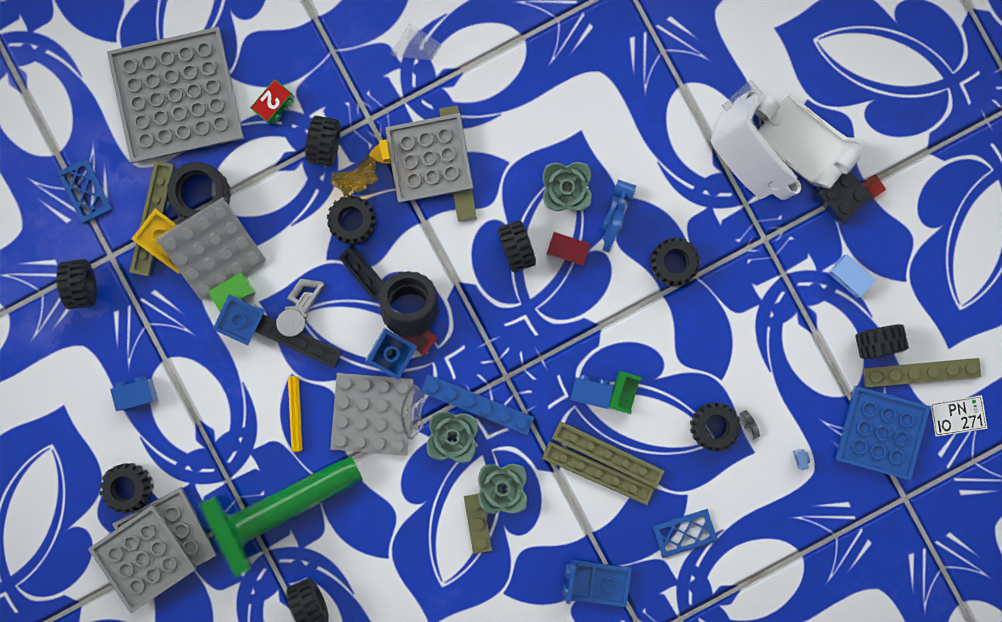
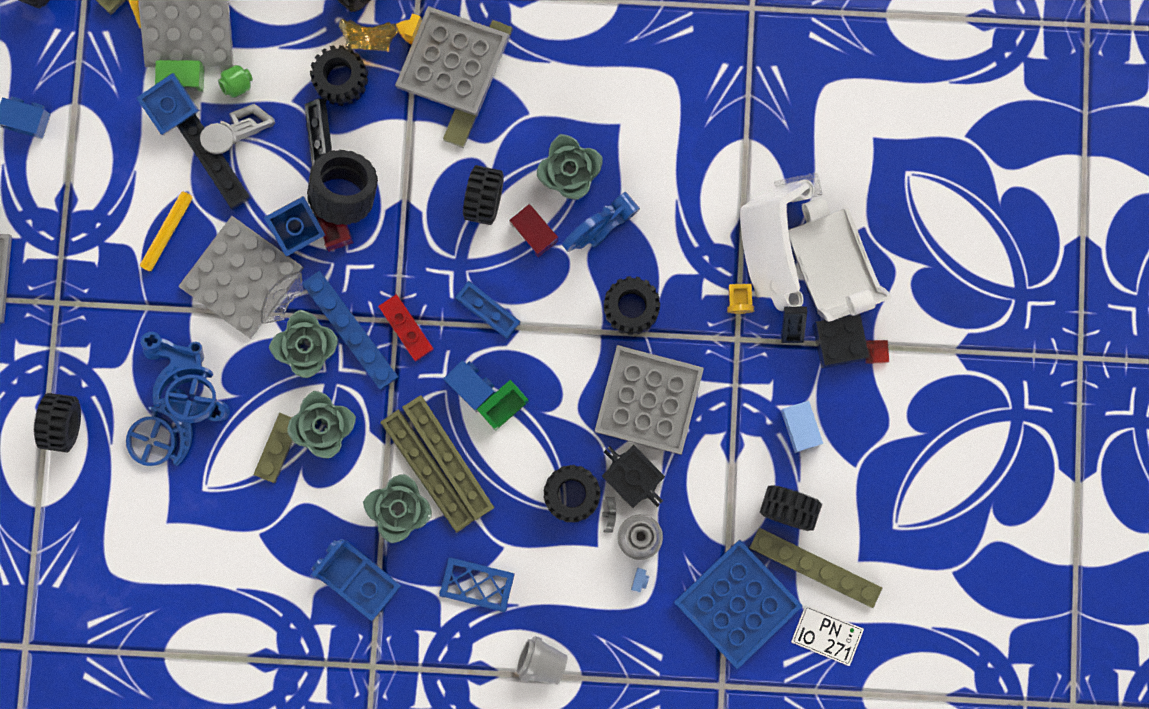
camera: 30 degrees right, 5 degrees down
green piece [199,456,363,577] -> none
none -> blue piece [126,389,230,466]
none -> blue piece [141,332,217,423]
none -> bright green head [218,65,253,98]
none -> sand green brick [363,474,432,543]
none -> red plate [378,294,434,362]
none -> blue tile [455,281,521,339]
none -> light grey piece [517,636,567,685]
none -> light grey plate [594,345,704,455]
none -> black plate [602,445,665,508]
none -> light grey piece [618,514,663,560]
none -> yellow tile [727,284,754,314]
none -> black plate [781,306,807,343]

